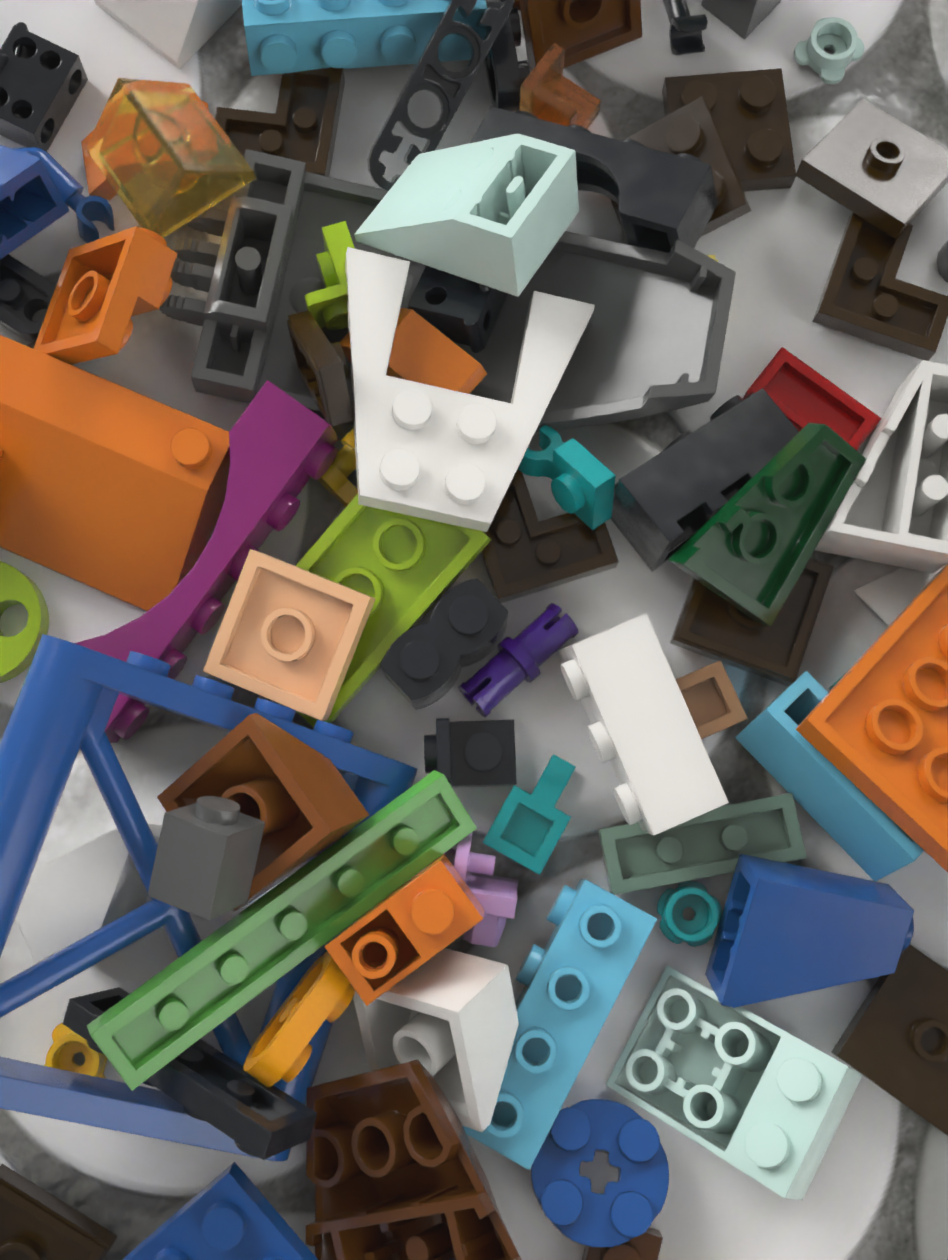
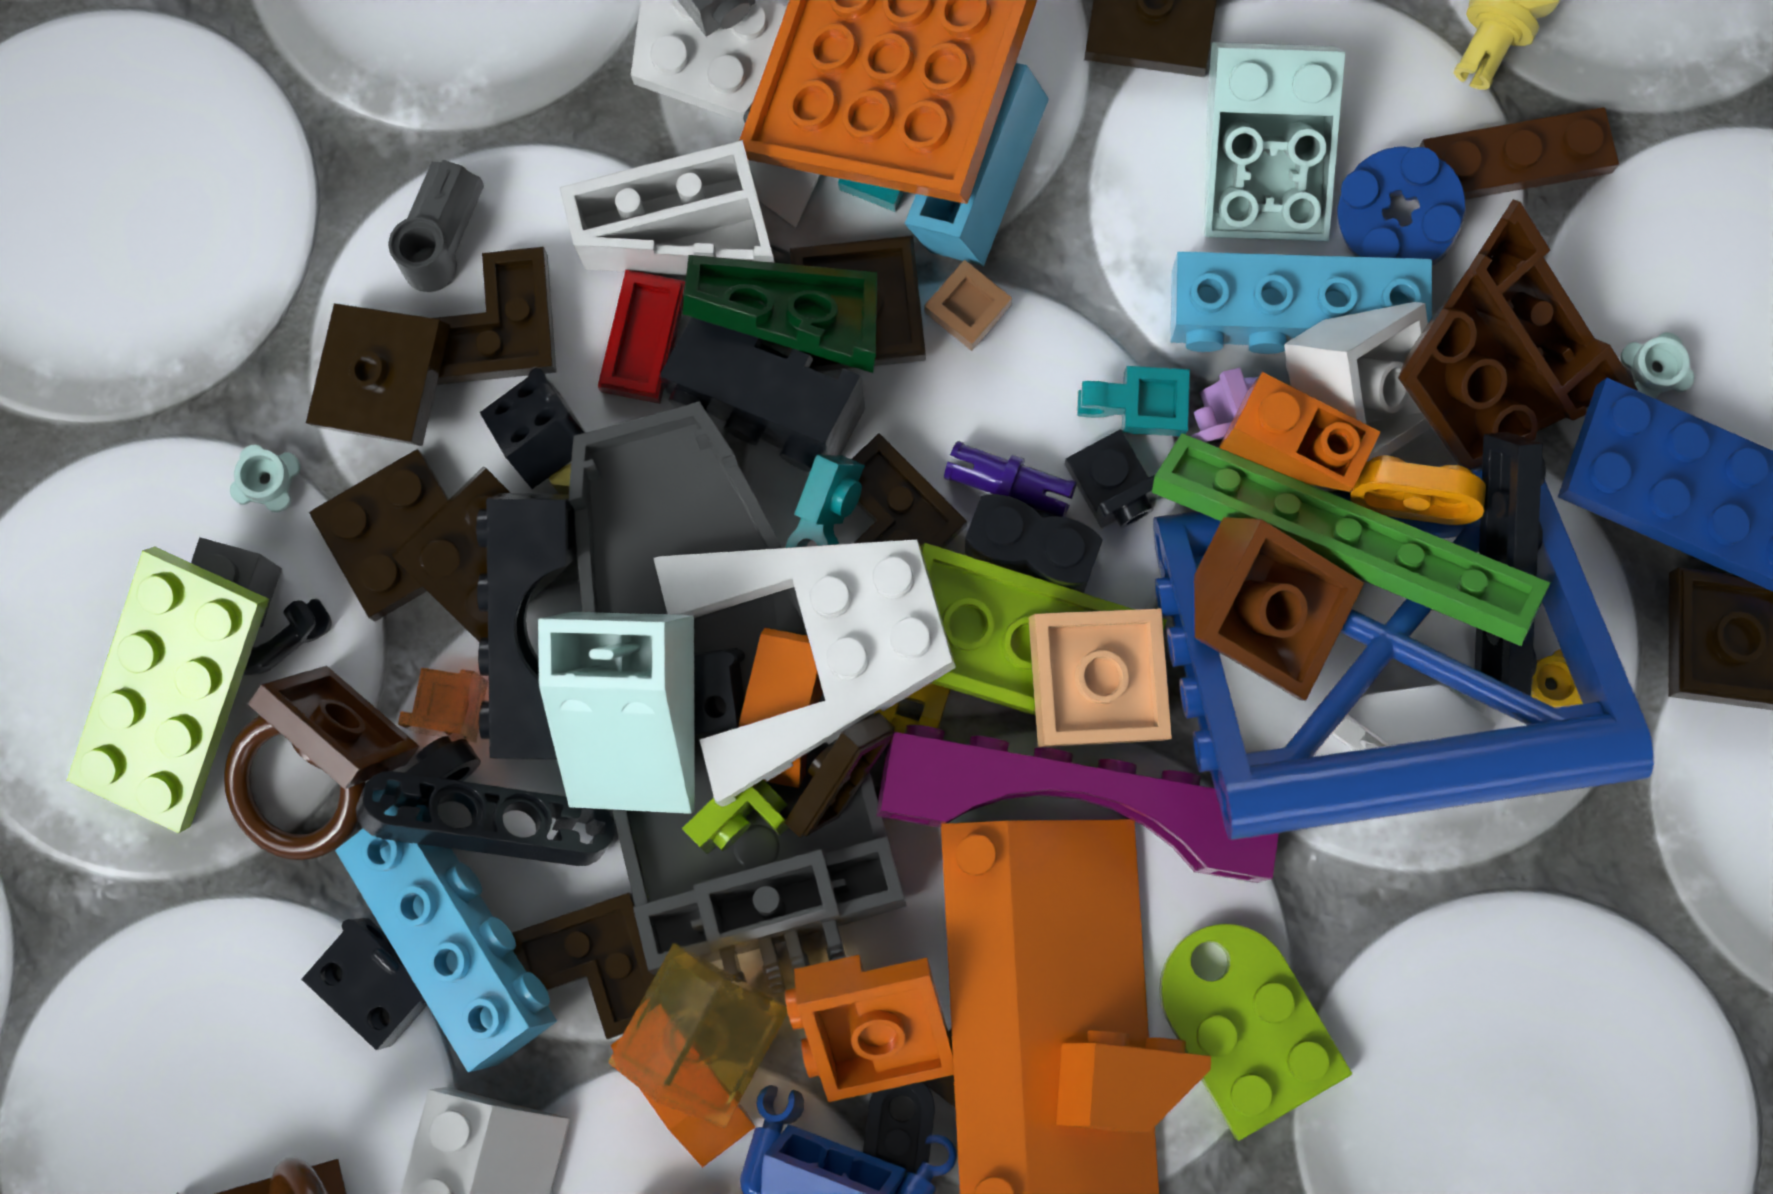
camera: 110 degrees left, 0 degrees up
dark grey brick [147,796,265,920] -> none
white wedge [557,613,729,836] -> none
sand green plate [597,793,807,895] -> none
teal plate [657,881,722,947] -> none
blue slope [705,854,914,1008] -> none
none -> black piece [479,368,586,489]

